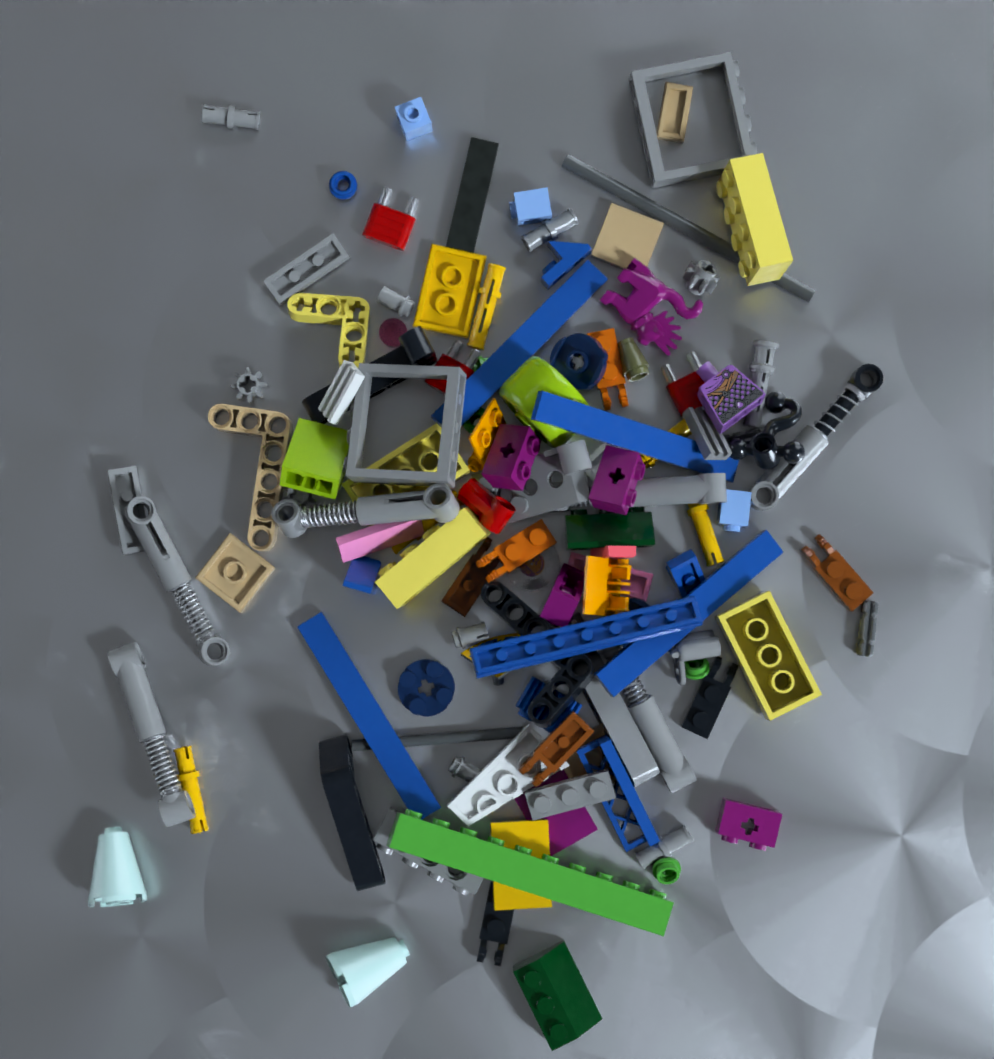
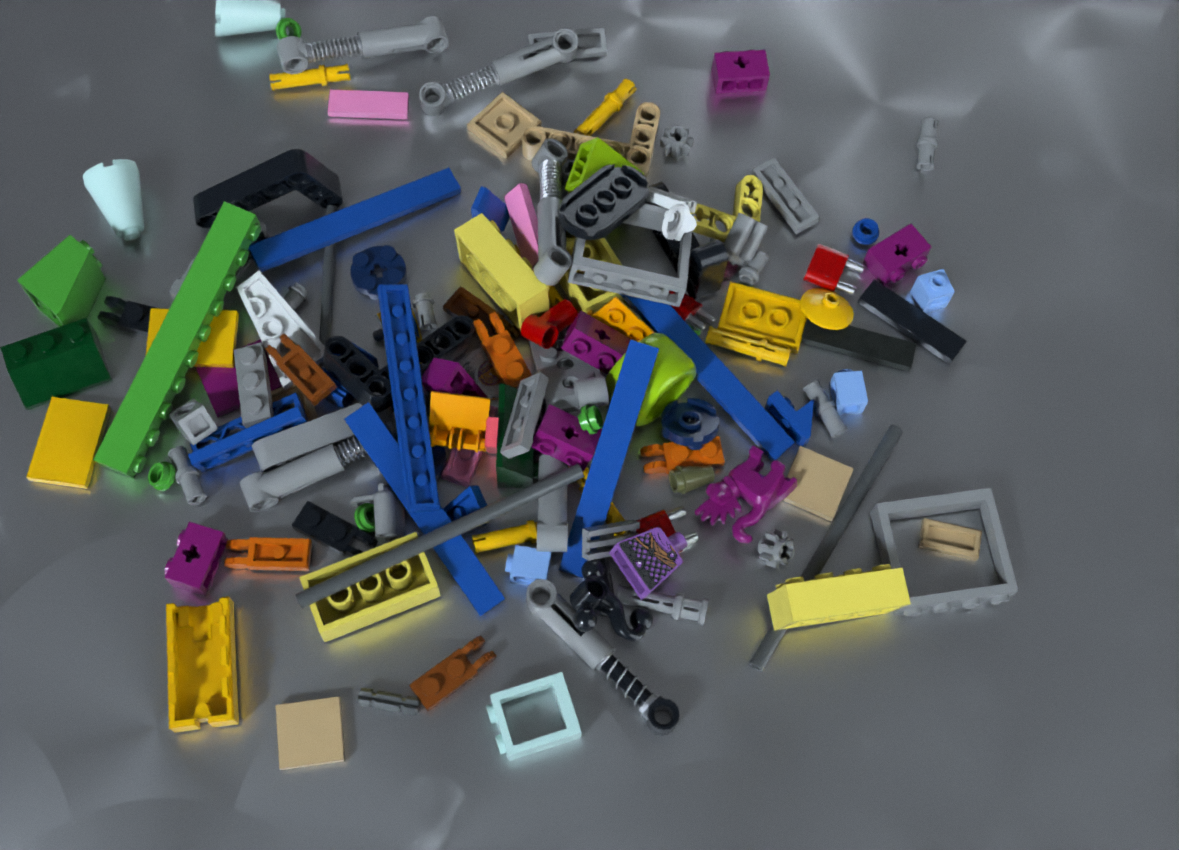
camera: 85 degrees right, 20 degrees down
none -> bright green slope [17,235,106,327]
none -> yellow tile [26,397,112,489]
none -> yellow piece [166,596,239,733]
none -> light grey brick [168,398,218,446]
none -> orange hinge [224,537,312,571]
none -> bright green plate [276,18,302,40]
none -> tan tile [276,696,345,770]
none -> dark grey piece [295,463,584,608]
none -> bright pink tile [328,89,409,120]
none -> light aqua window [486,672,582,761]
none -> light grey plate [500,372,549,459]
none -> black tile [558,164,649,240]
none -> yellow pin [574,79,637,136]
none -> bright green plate [578,405,603,435]
none -> white piece [662,204,697,241]
none -> light grey piece [710,212,768,267]
none -> magenta brick [711,50,770,94]
none -> yellow dish [800,288,854,330]
none -> black tile [857,279,967,365]
none -> magenta brick [863,223,932,286]

